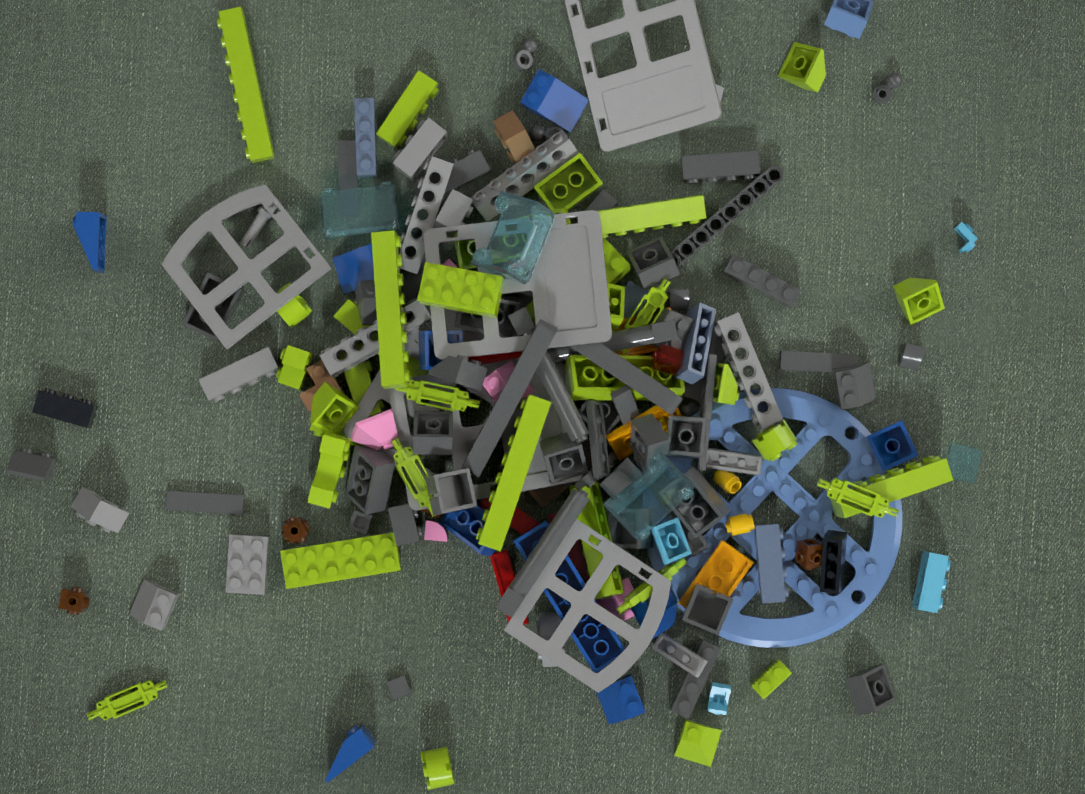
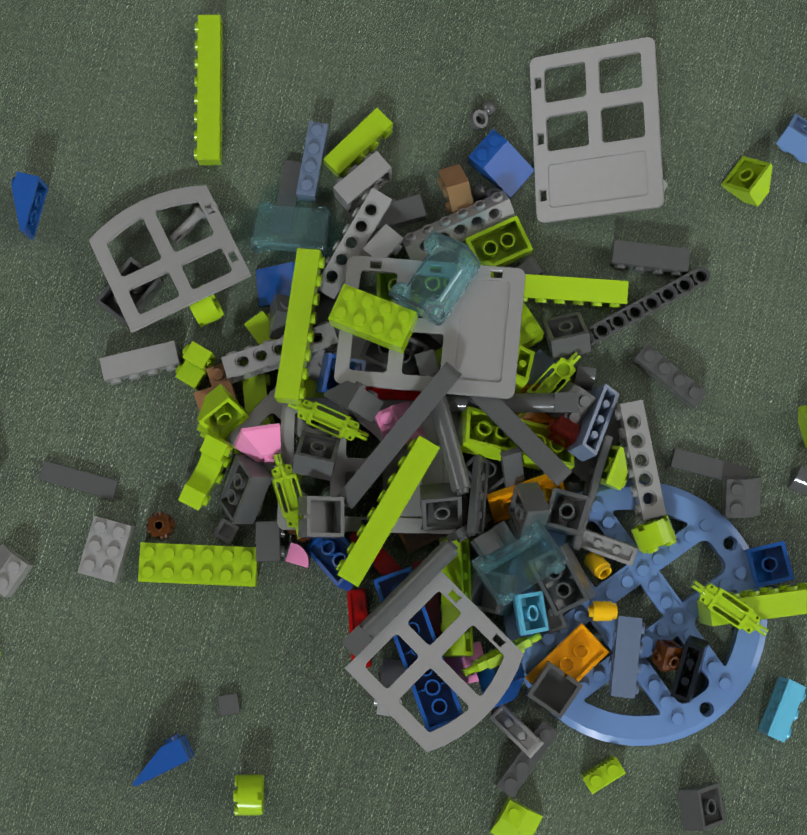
camera: 10 degrees right, 5 degrees down
blue slope [596,674,645,724] -> none
medium azure bracket [708,682,731,715] -> none

